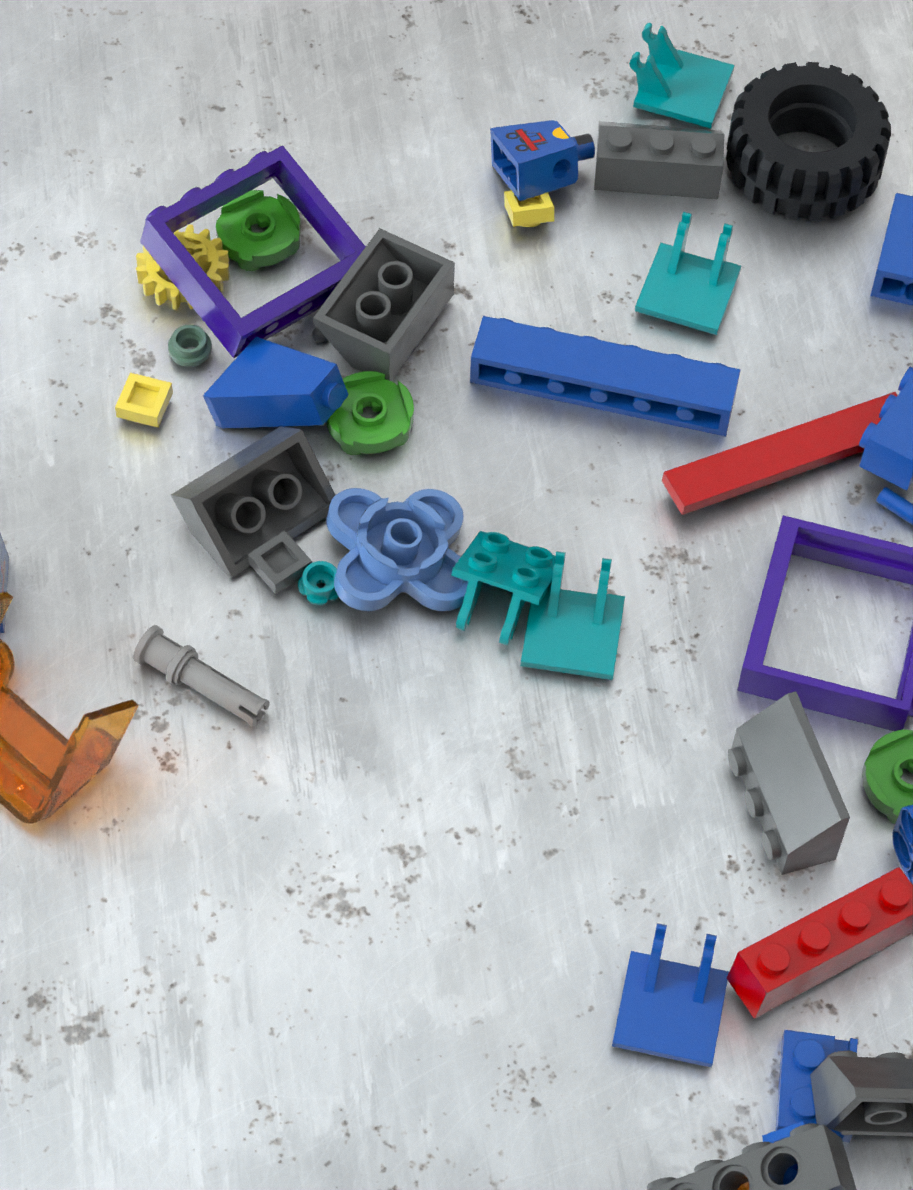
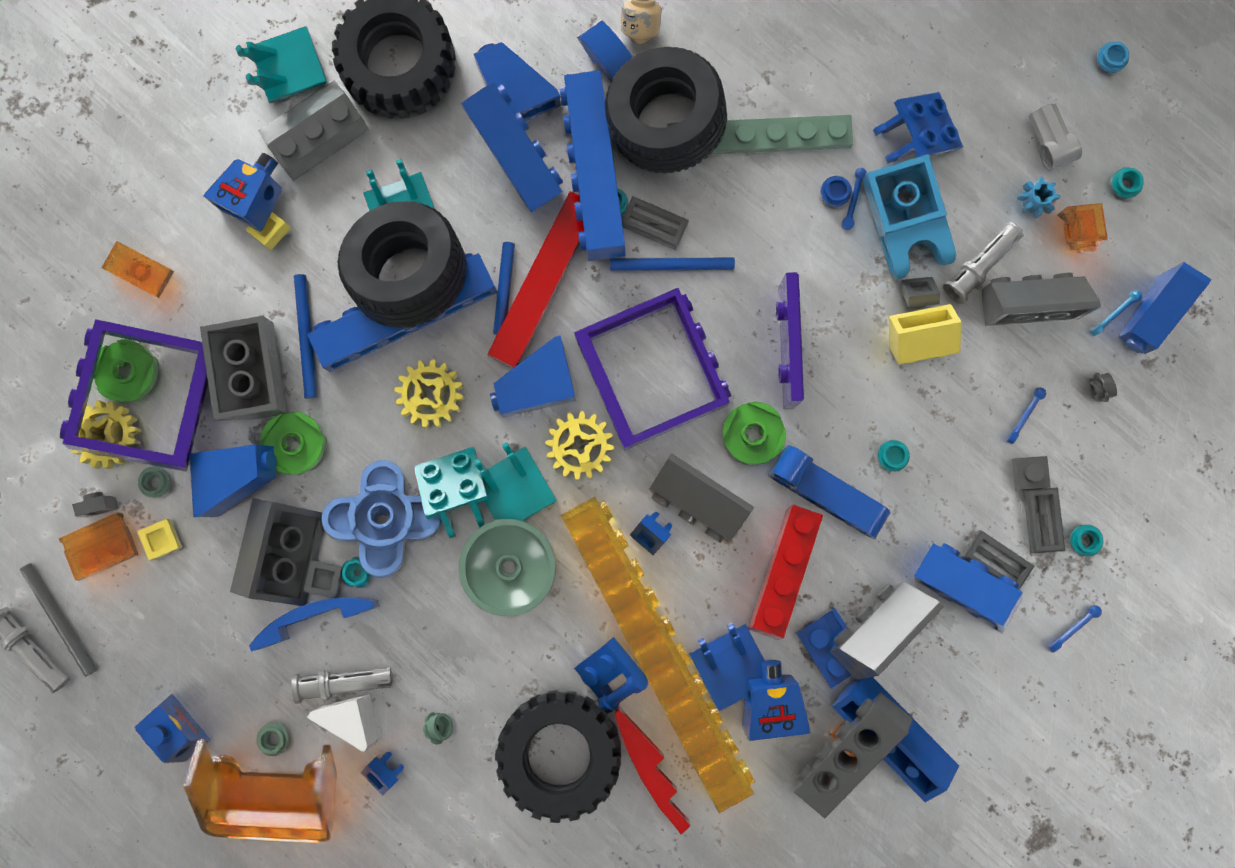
camera: 35 degrees left, 25 degrees up
none -> clear orange plate [58,512,139,581]
none -> dark grey plate [72,492,119,518]
none -> clear orange plate [101,241,174,298]
none -> blue slope [249,597,380,652]
none -> sand green plate [256,723,290,756]
none -> blue bar [293,274,317,399]
none -> white slope [307,693,380,752]
none -> black tyre [337,201,467,328]
none -> blue tile [361,752,404,796]
none -> light yellow gear [394,359,464,429]
none -> sand green plate [423,712,453,745]
none -> sand green dish [459,519,556,616]
none -> blue brick [461,82,563,212]
none -> blue slope [490,335,576,418]
none -> blue bar [493,242,515,335]
none -> black tyre [495,690,621,823]
none -> light yellow gear [545,411,614,481]
none -> clear yellow brick [560,497,755,813]
none -> blue plate [574,637,648,713]
none -> red slope [615,706,691,835]
none -> blue tile [630,512,672,556]
none -> blue torso [742,660,810,741]

